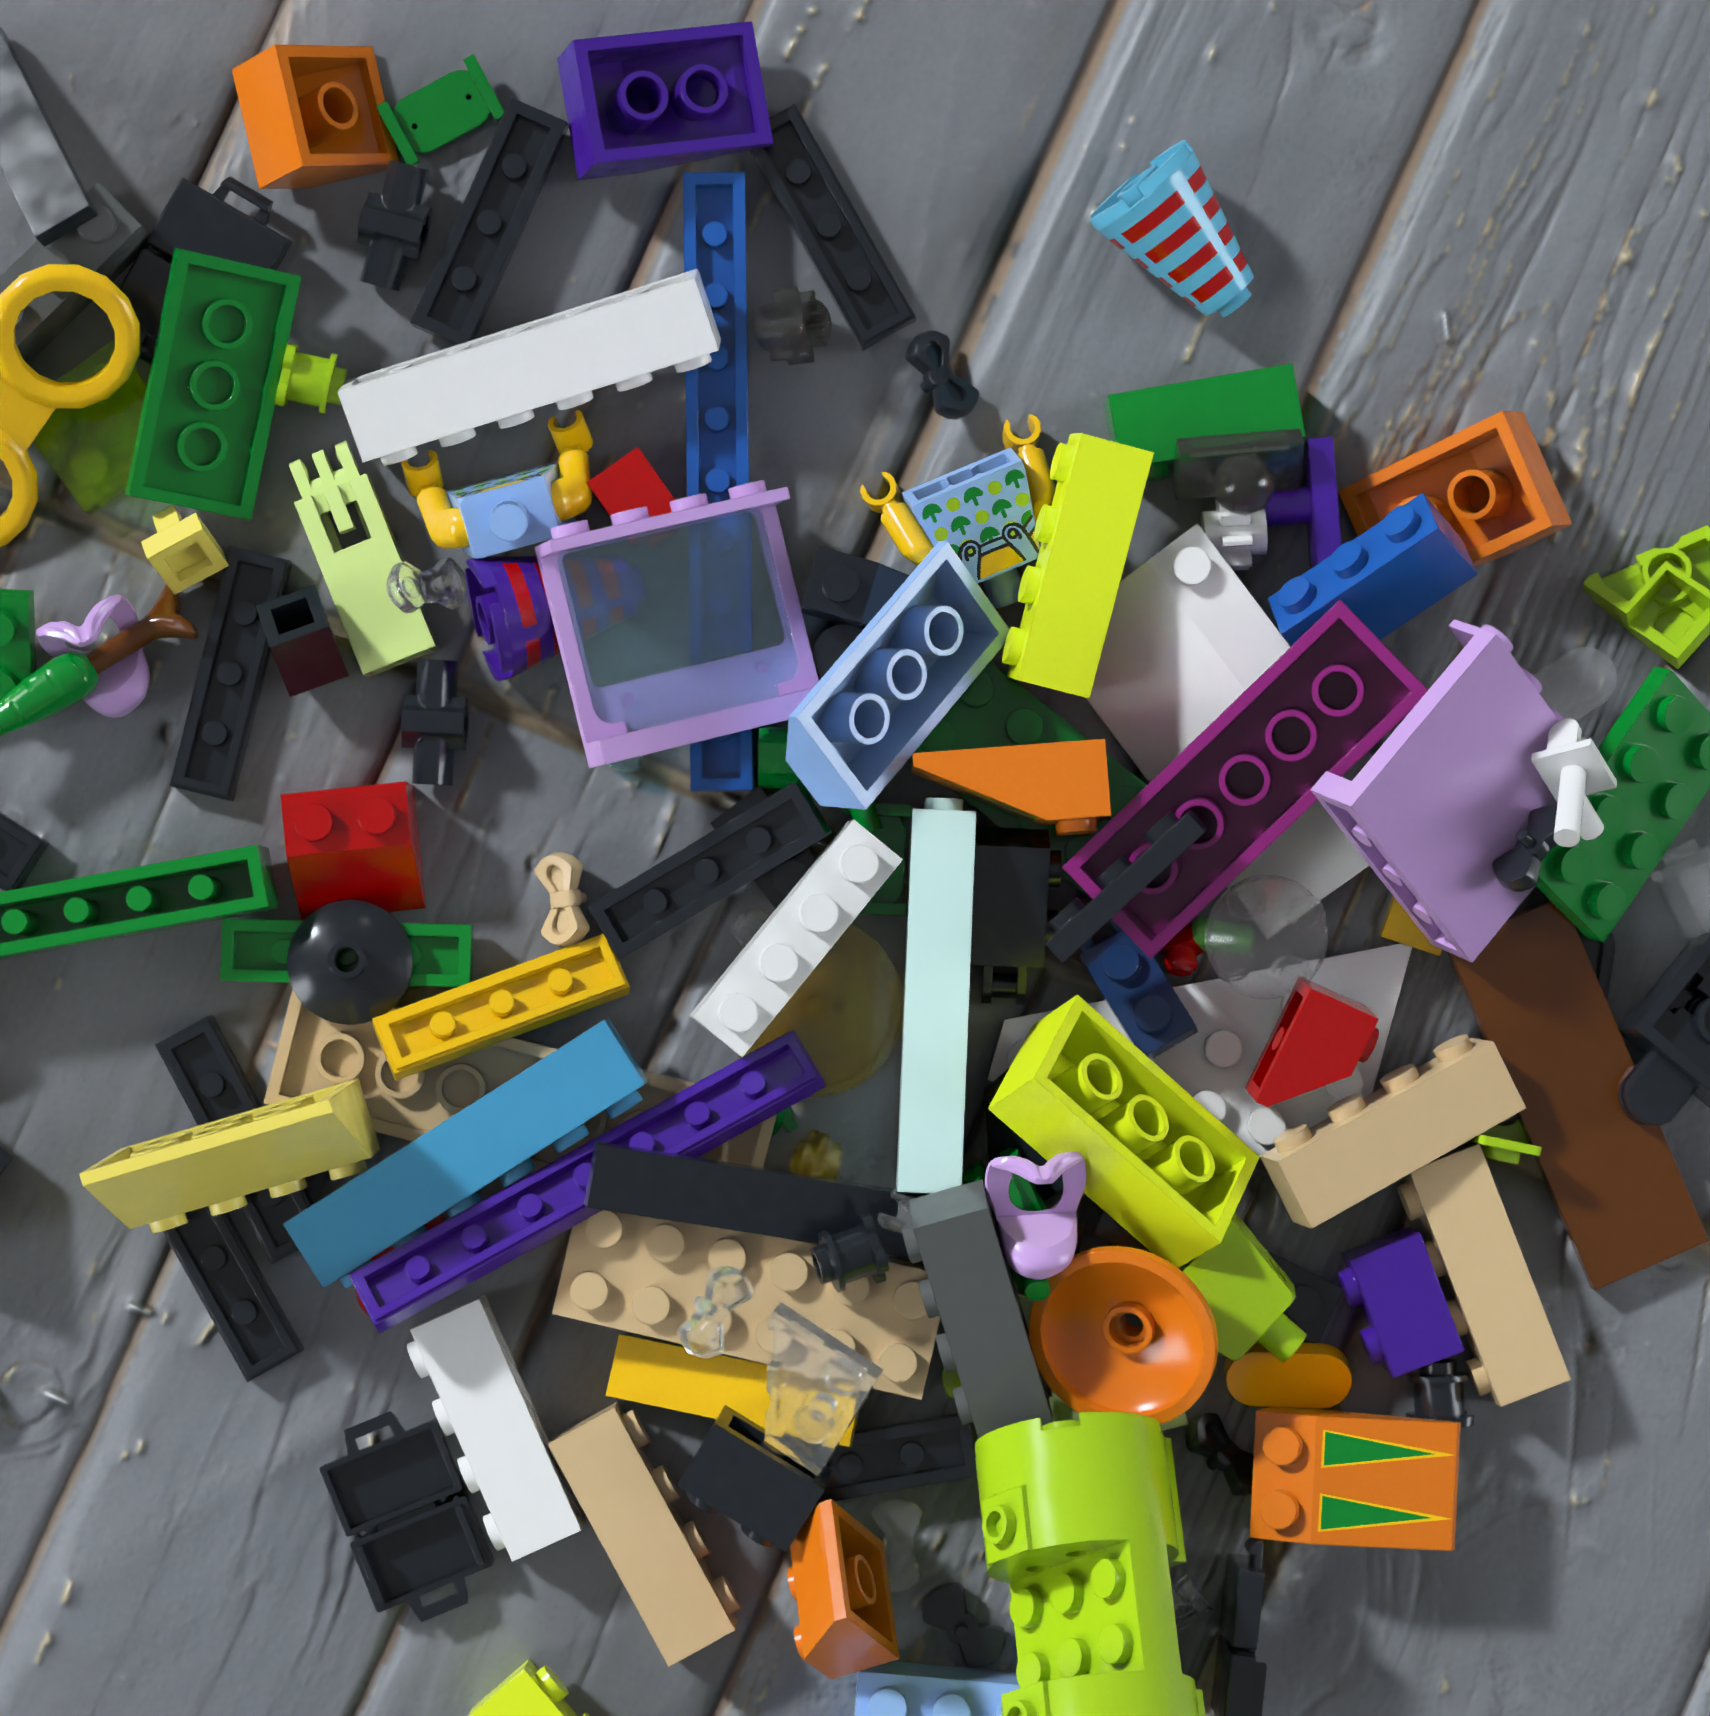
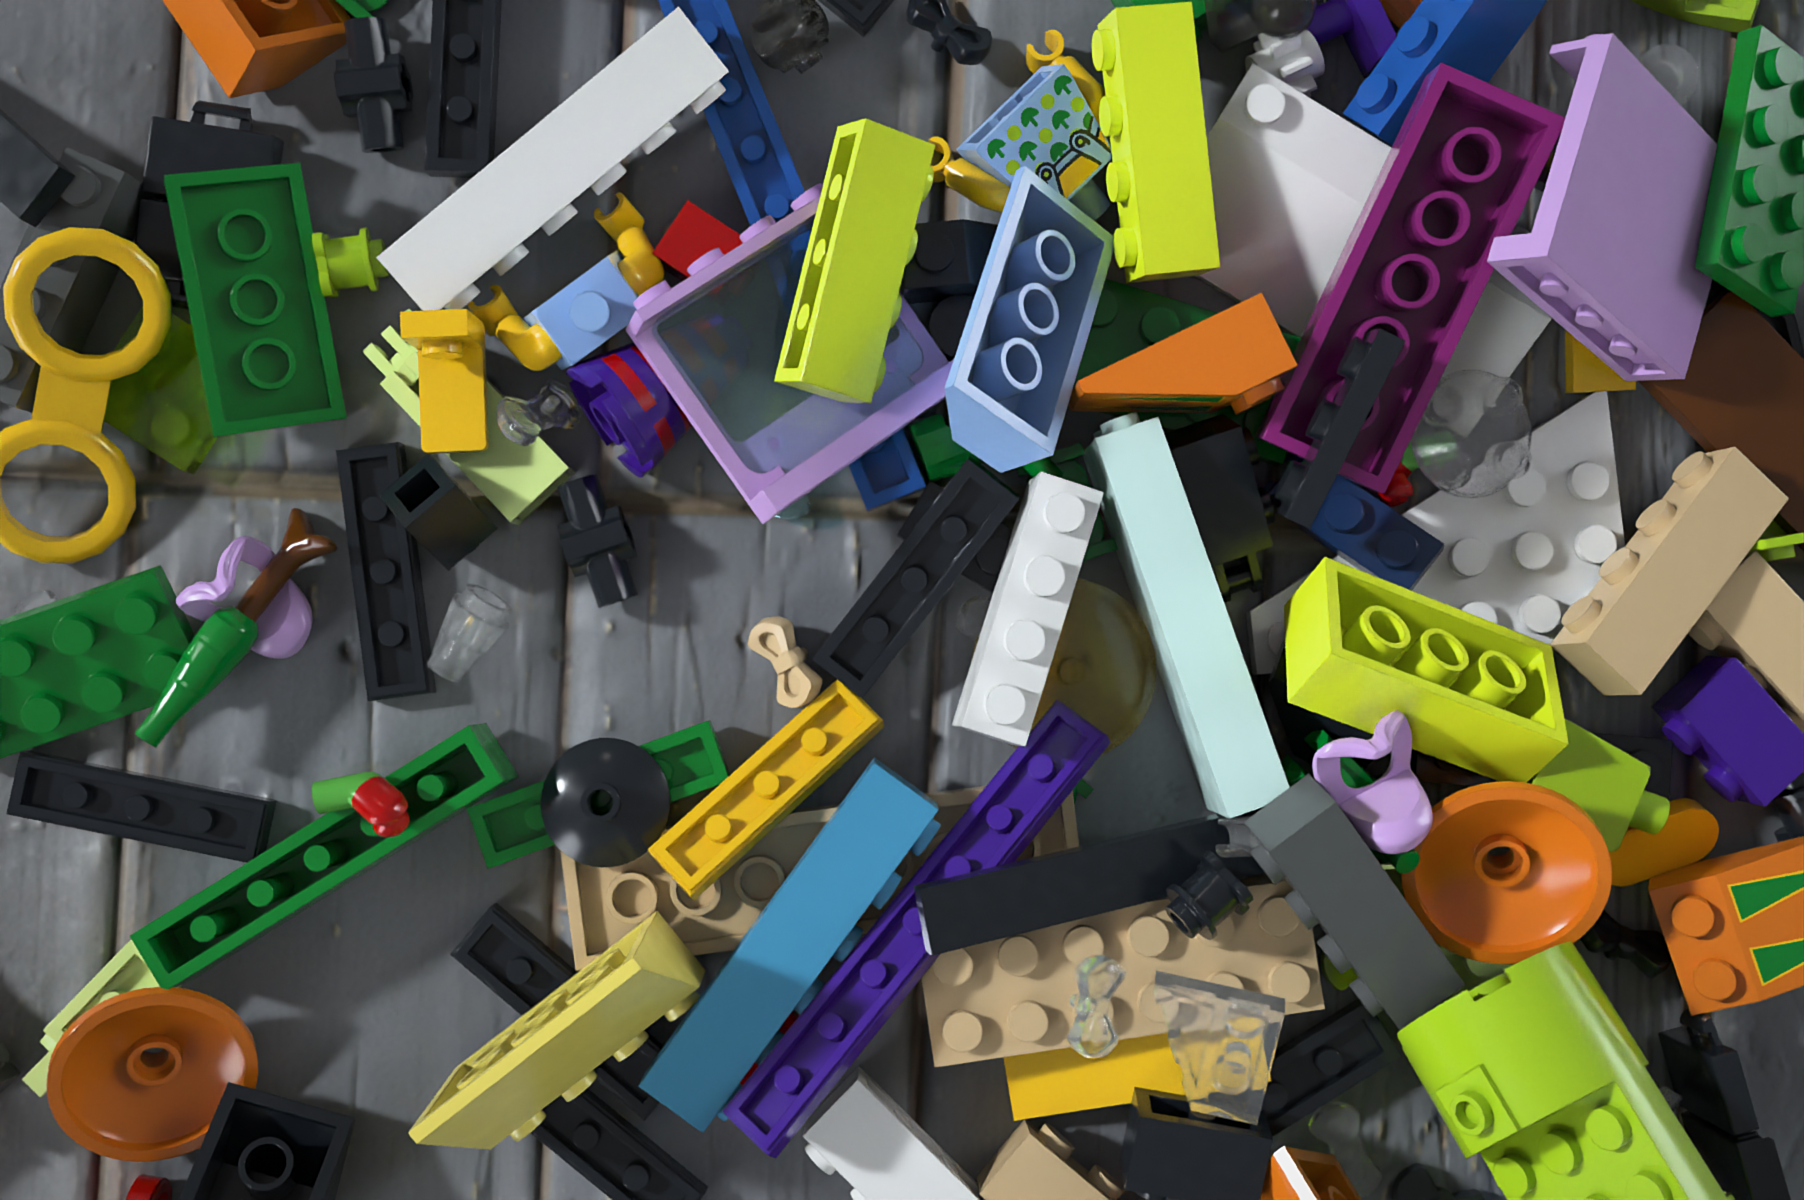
camera: 25 degrees left, 0 degrees up
light yellow tile [141,505,229,595] -> none
red slope [280,781,426,921] -> none
clear yellow plate [791,1129,842,1179] -> none
red slope [1245,976,1379,1107] -> none
black piece [1492,805,1558,892] -> none
white arm [1531,718,1617,847] -> none
none -> red arm [312,772,410,837]
none -> yellow bracket [400,309,489,454]
none -> clear cone [427,584,512,682]
none -> neon yellow brick [774,118,935,403]

